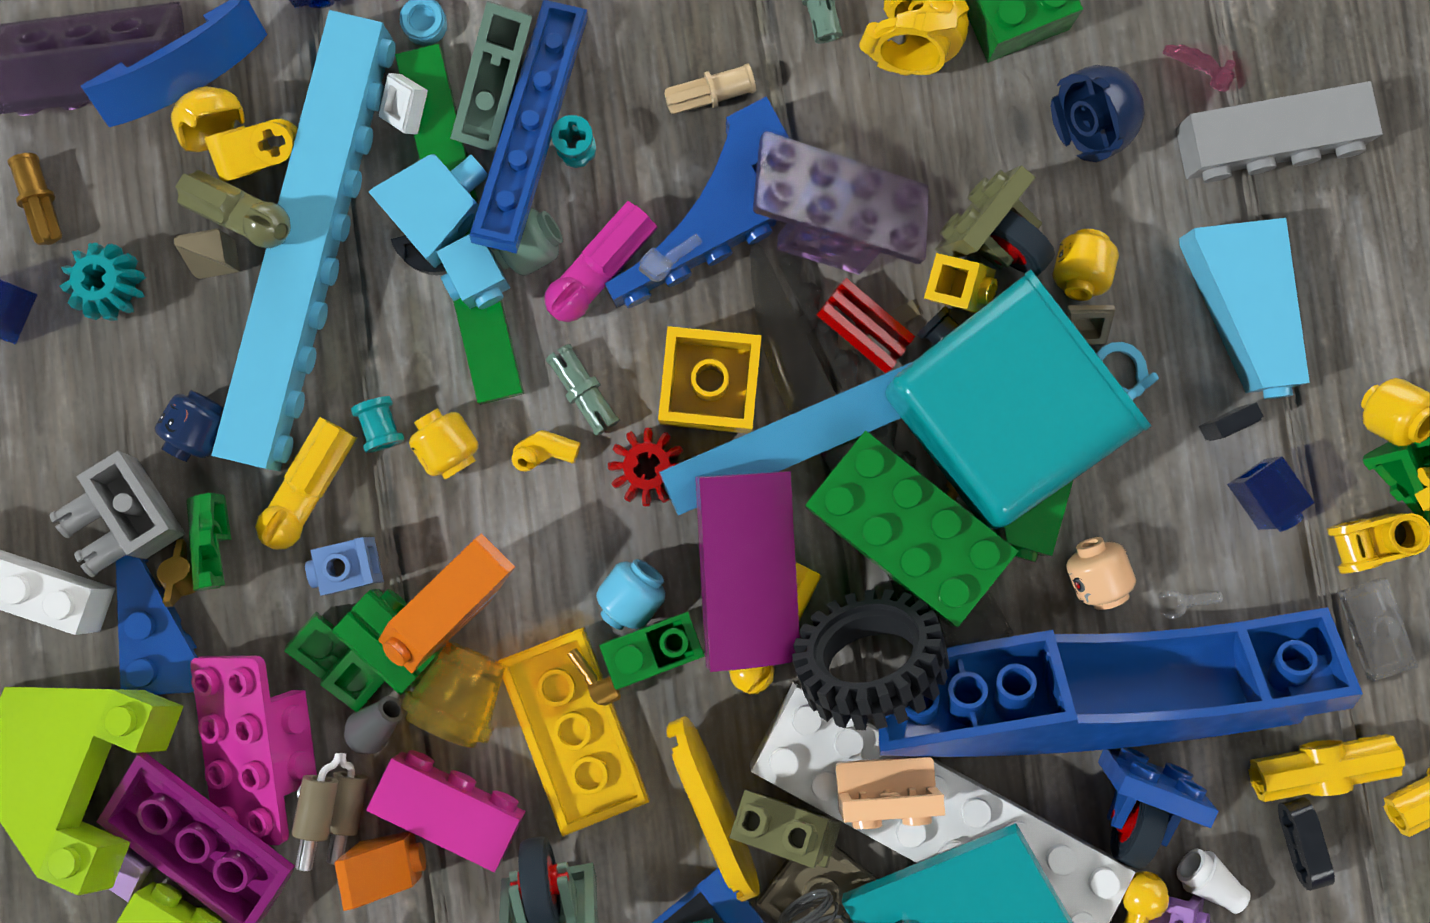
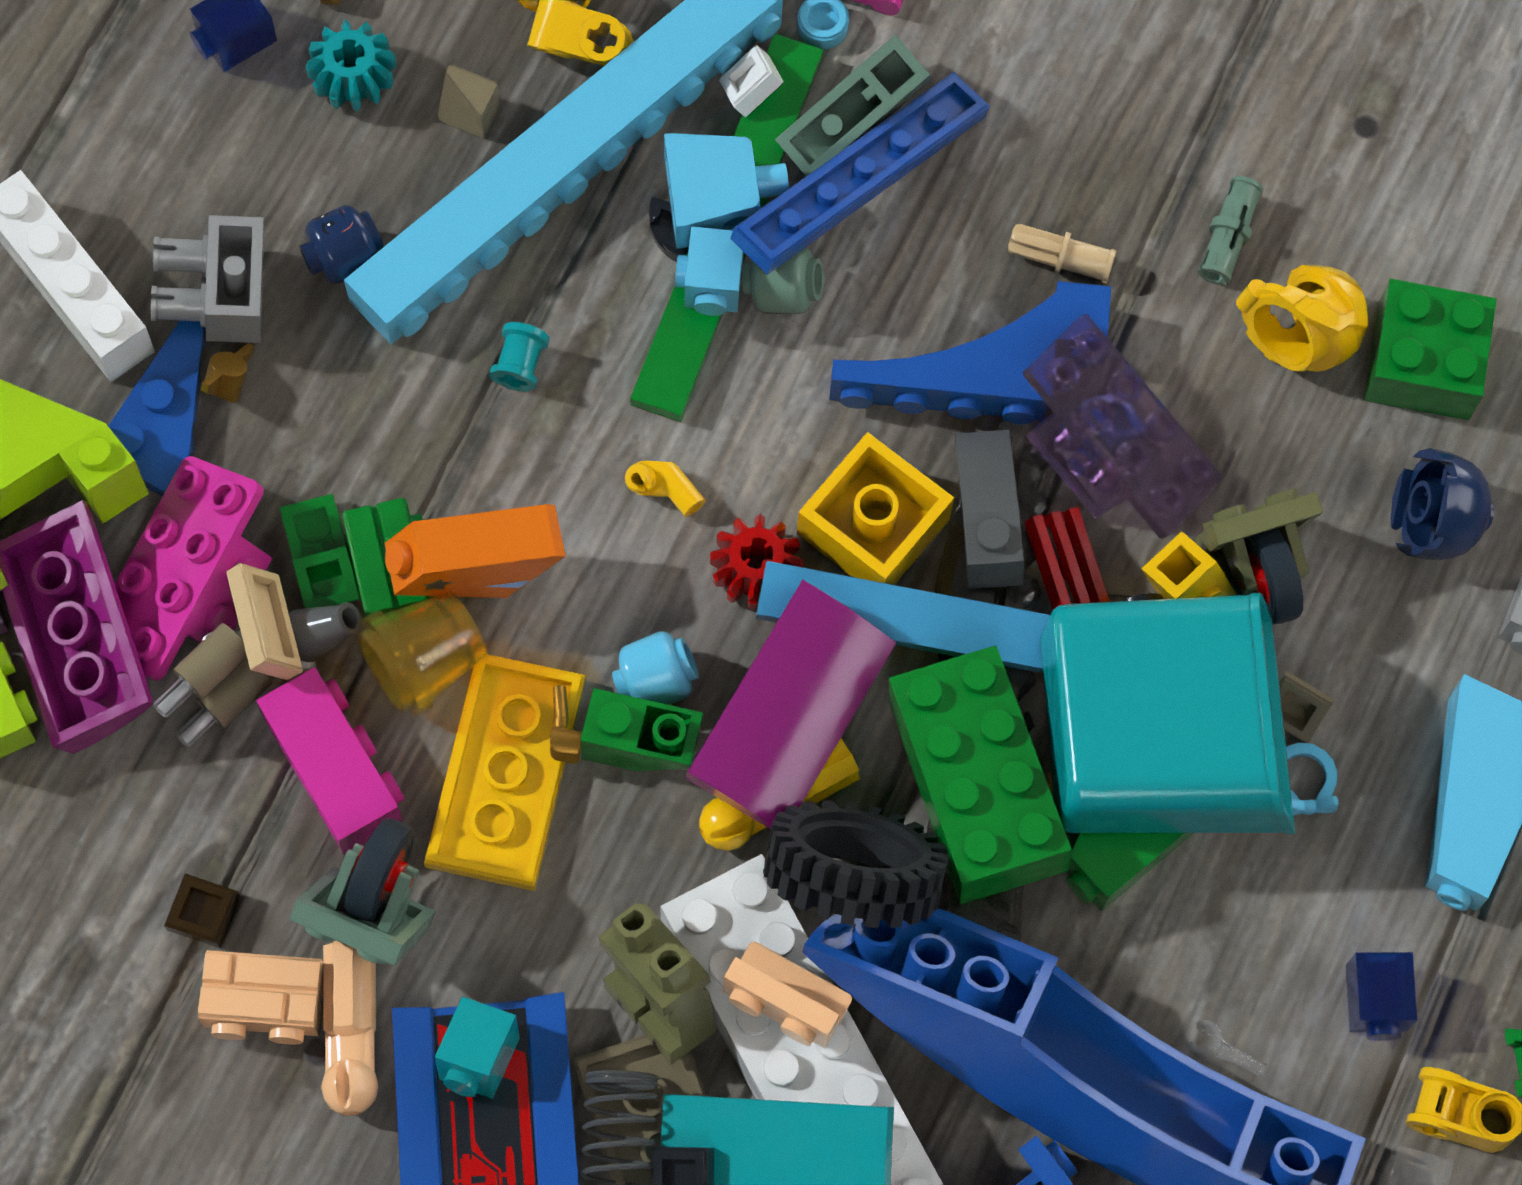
camera: 30 degrees right, 15 degrees down
olive piece [175,170,291,249] -> none
green slope [186,493,232,591] -> none
yellow piece [255,417,357,550] -> none
medium blue brick [305,537,384,596] -> none
orange slope [334,831,426,911] -> none
yellow head [409,408,479,480] -> none
dark pink piece [544,201,658,322] -> none
sand green pin [546,344,620,436] -> none
teal bush [551,115,597,168] -> none
clear hand [639,234,702,282] -> none
yellow tile [667,716,760,902] -> none
yellow head [1052,229,1119,301] -> none
light nougat head [1066,537,1136,610] -> none
black tile [1199,402,1264,441] -> none
none -> tan tile [226,563,303,681]
none -> dark grey slope [955,430,1024,589]

